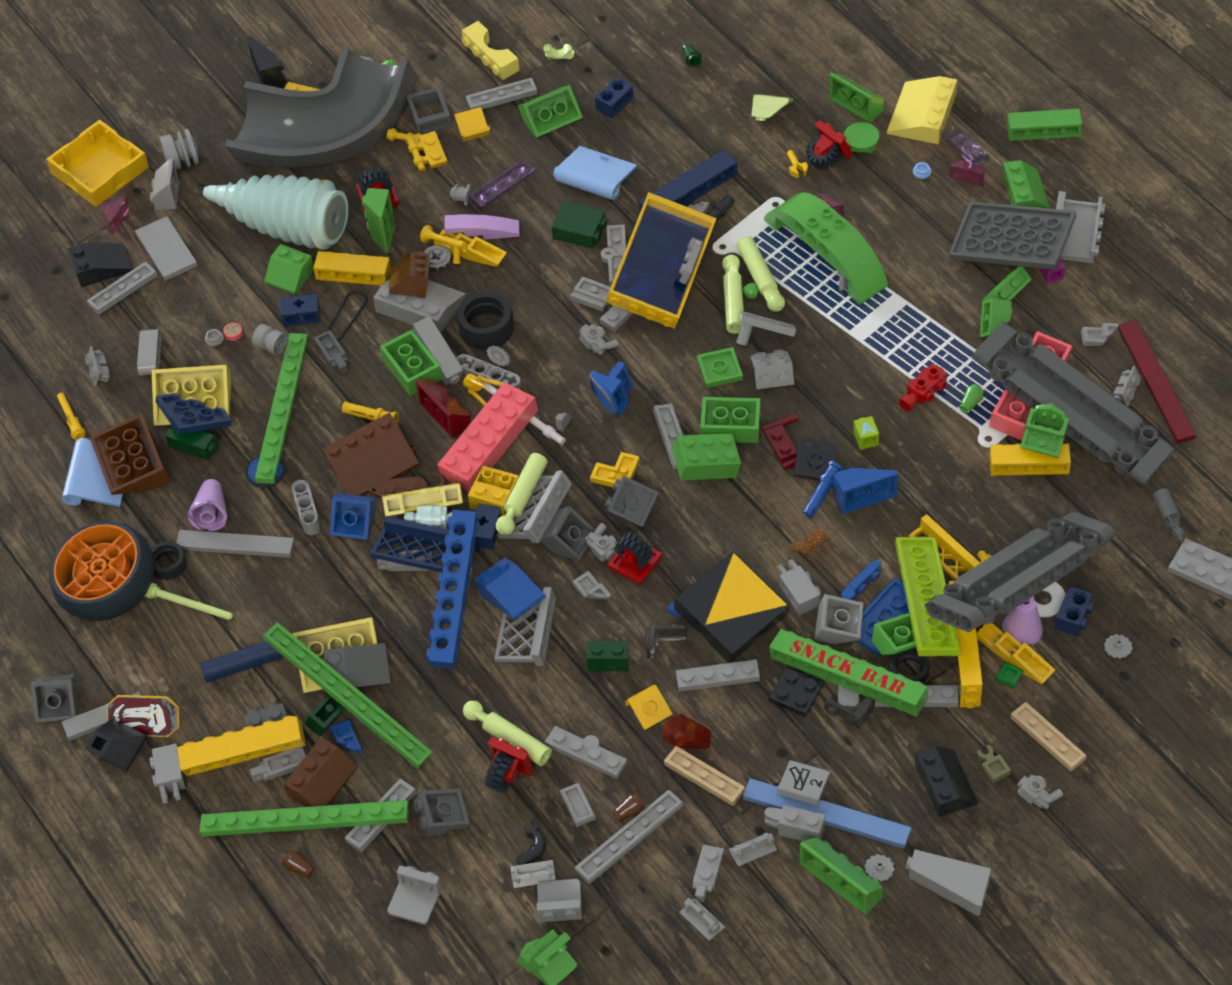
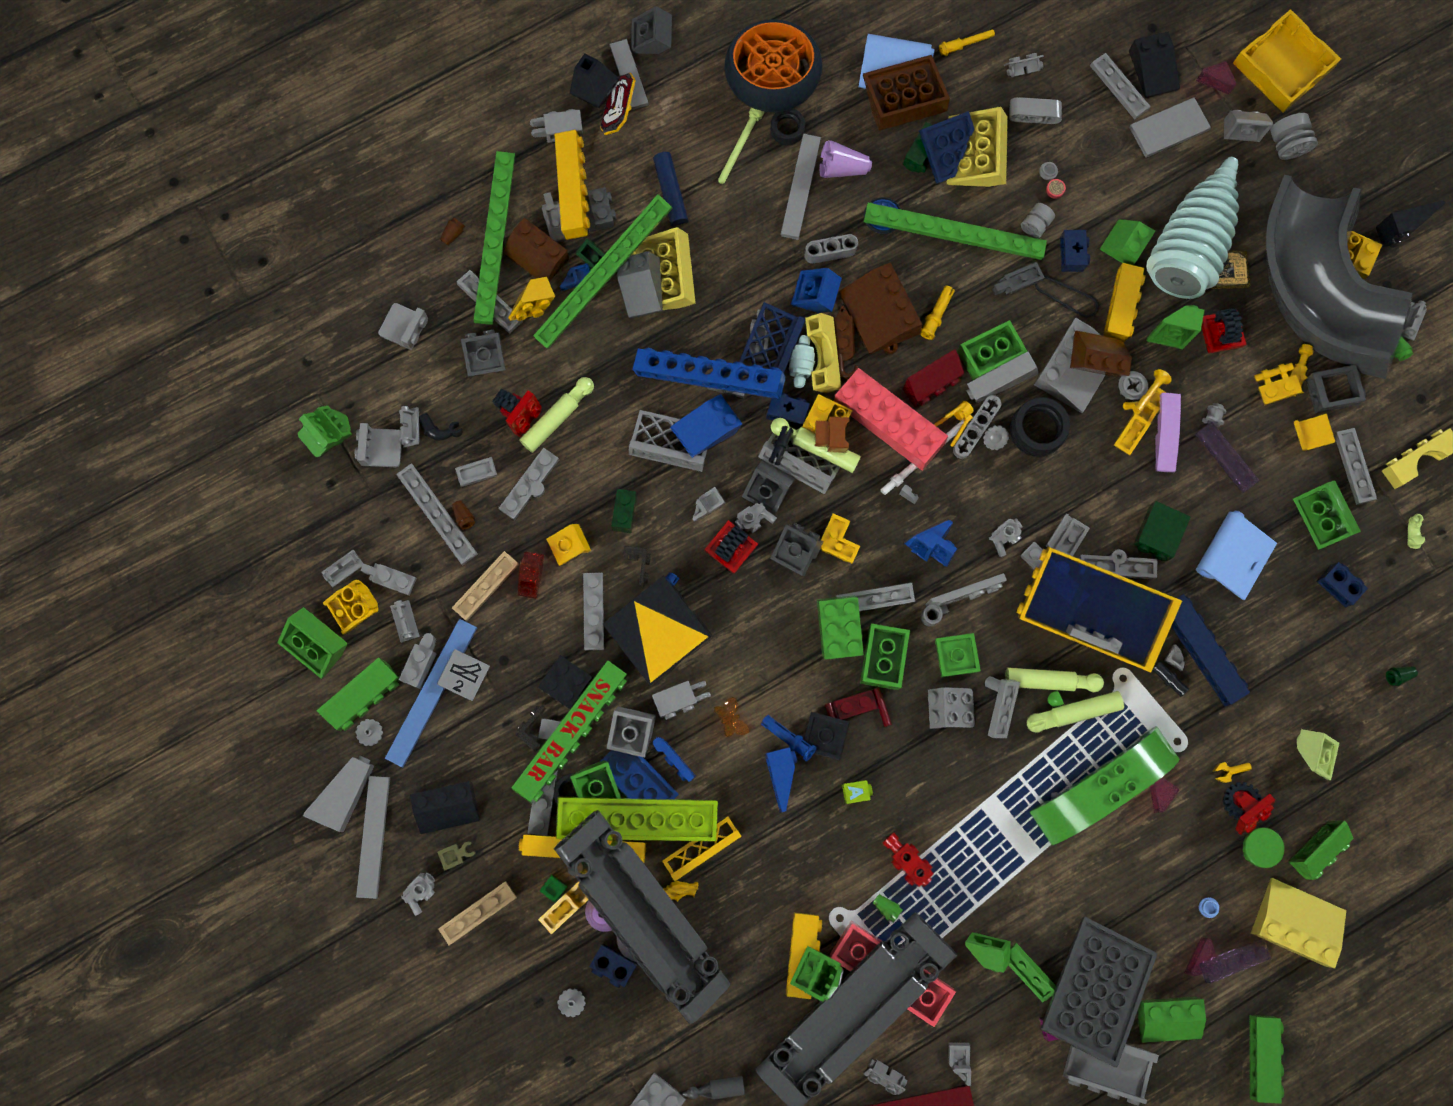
camera: 85 degrees right, 25 degrees up
none -> bright green slope [277,607,348,679]
none -> yellow slope [323,580,378,634]
none -> light grey tile [356,776,390,899]
none -> yellow slope [508,277,555,321]
none -> black pin [769,426,794,465]
none -> dark orange piece [814,416,849,453]
none -> light grey hinge [920,573,1007,626]

